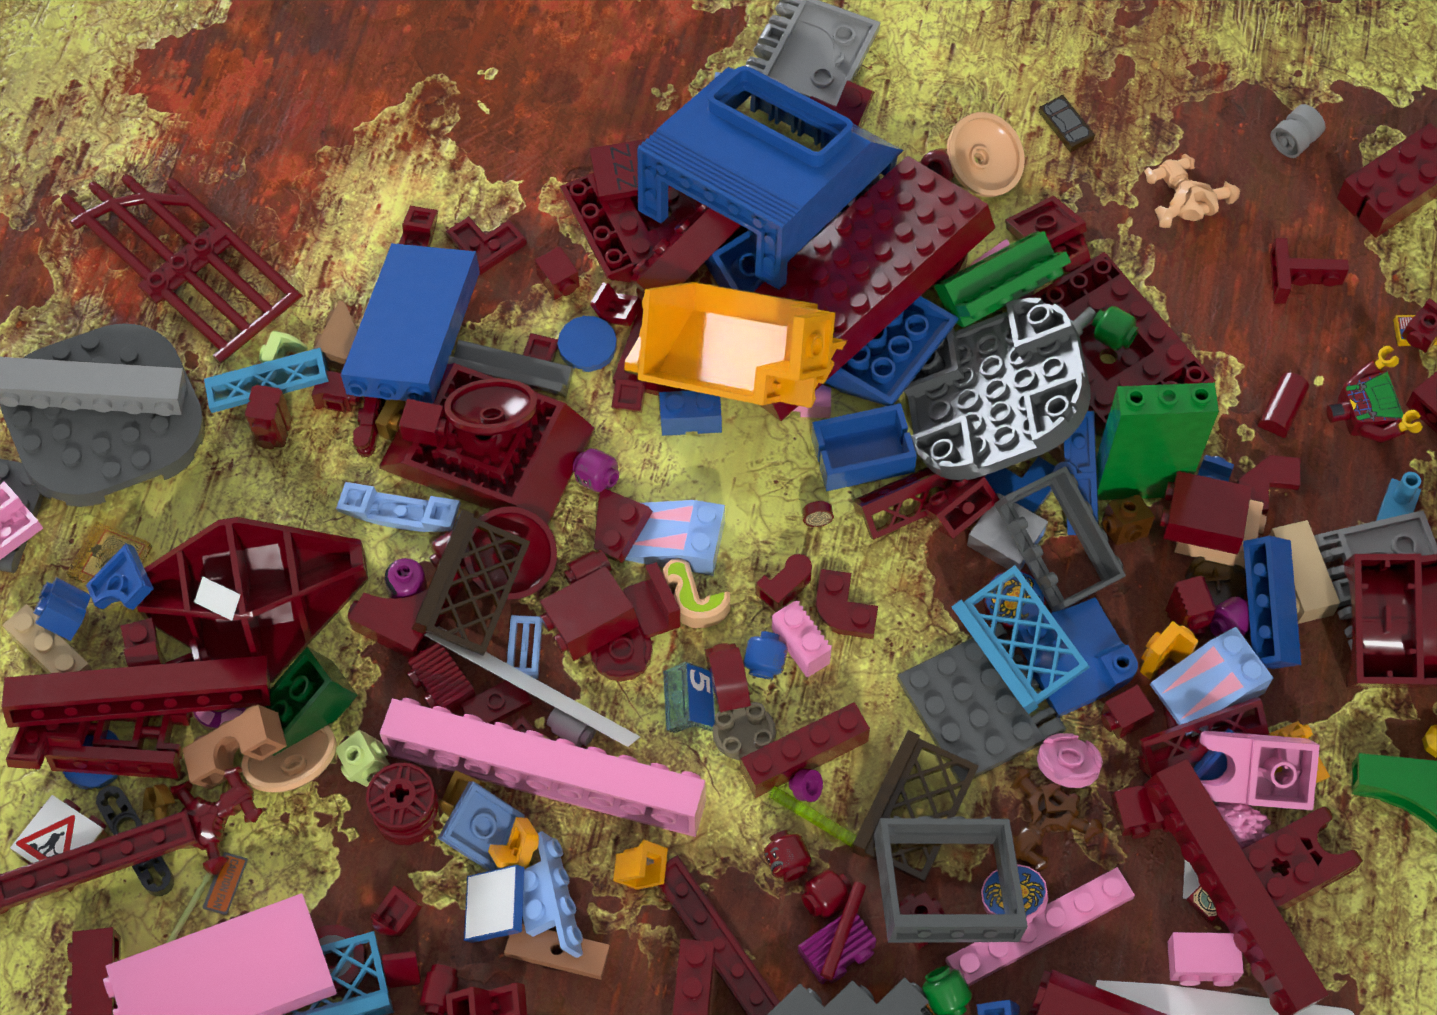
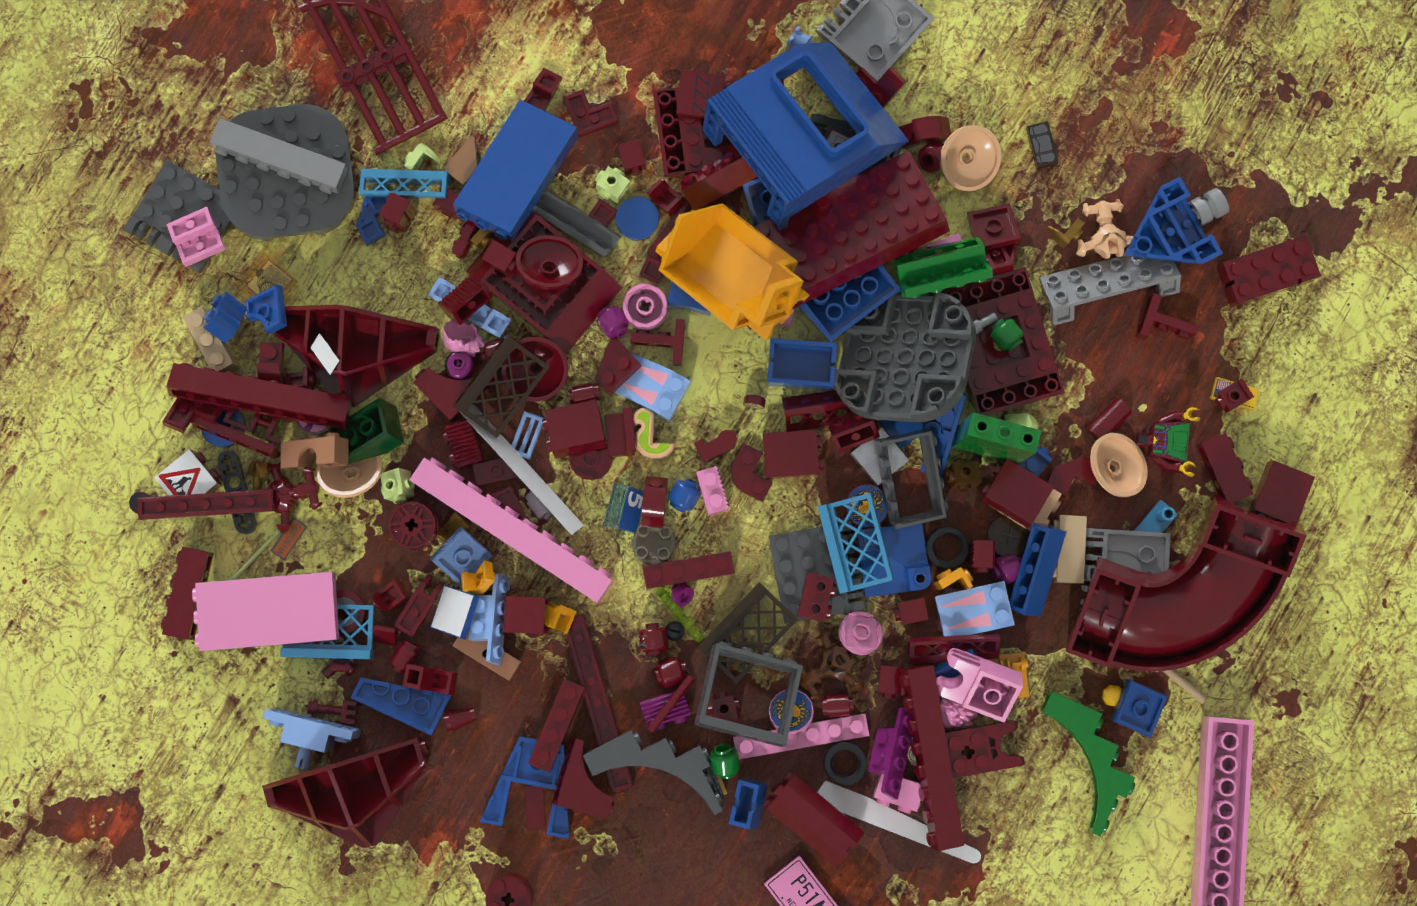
camera: 20 degrees right, 20 degrees up
none -> blue tile [356,188,388,246]
none -> dark red hinge [394,574,444,638]
none -> dark red brick [438,275,493,326]
none -> bright pink hair [442,320,485,357]
none -> dark red piece [503,588,550,642]
none -> yellowish green brick [595,166,630,204]
none -> bright pink brick [623,284,668,331]
none -> dark red bracket [630,319,685,366]
none -> black piece [665,621,684,641]
none -> dark red brick [762,430,823,480]
none -> dark red brick [797,572,837,623]
none -> dark red brick [821,693,854,718]
none -> black tyre [824,742,867,785]
none -> magenta bracket [868,708,912,800]
none -> dark red brick [898,116,951,149]
none -> black tyre [926,527,969,569]
none -> light grey bracket [1040,255,1181,326]
none -> pearl gold plate [1047,218,1085,249]
none -> light nougat dish [1090,433,1148,498]
none -> blue wedge [1124,177,1223,264]

